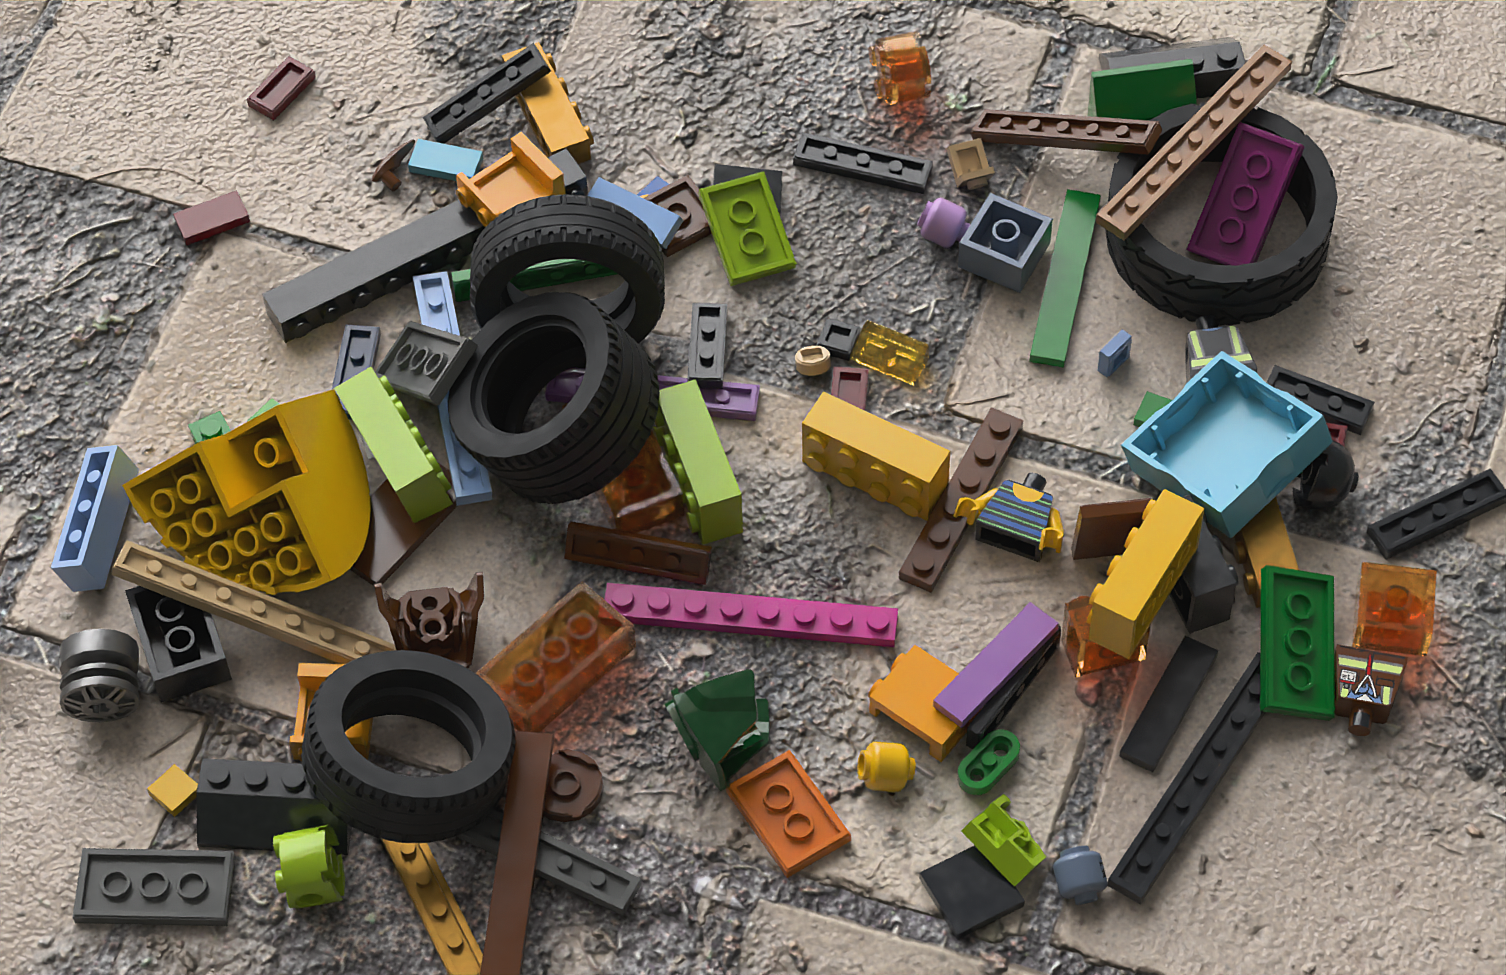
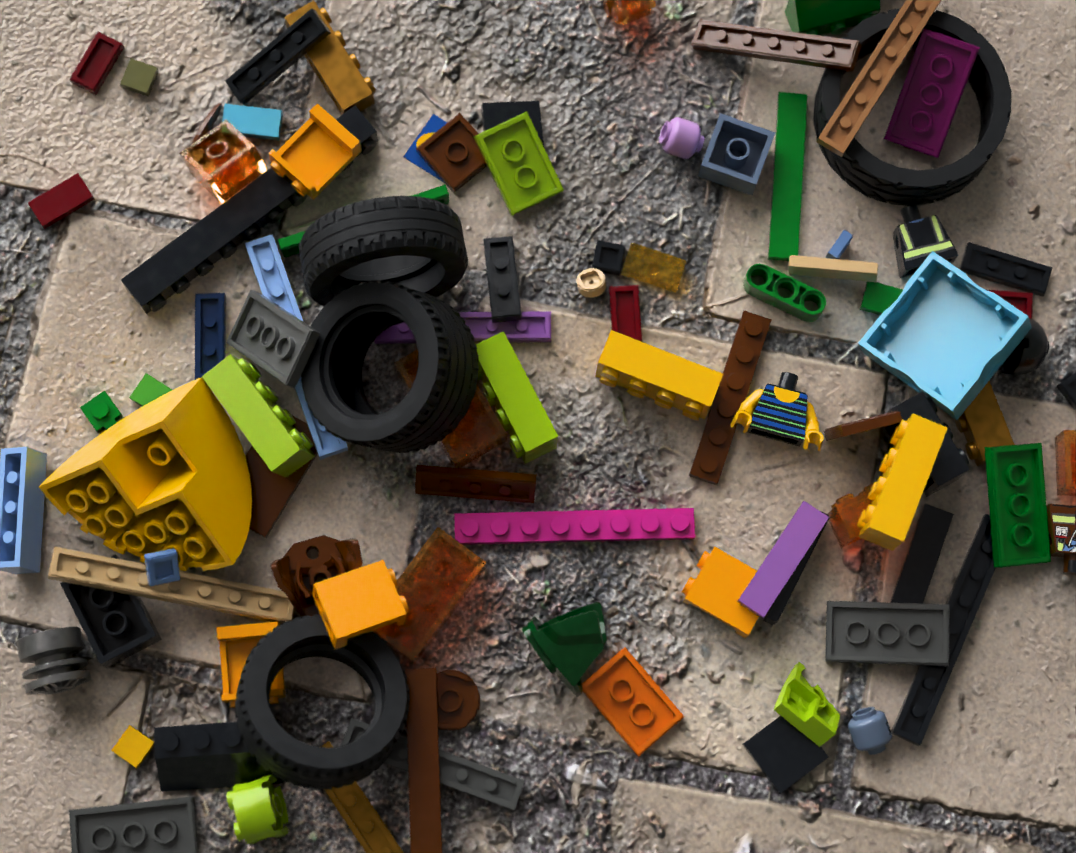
camera: 15 degrees left, 20 degrees up
light blue tile [587,177,684,249] -> none
black tile [793,132,933,194] -> none
yellow head [857,741,916,792] -> none
tan bracket [946,138,995,190] -> none
green plate [958,729,1020,795] -> none
none -> olive tile [120,58,159,97]
none -> medium blue tile [144,548,180,587]
none -> clear orange brick [179,119,268,204]
none -> light orange panel [312,560,409,650]
none -> green beam [743,264,826,322]
none -> tan tile [788,255,878,282]
none -> dark grey tile [825,601,950,666]

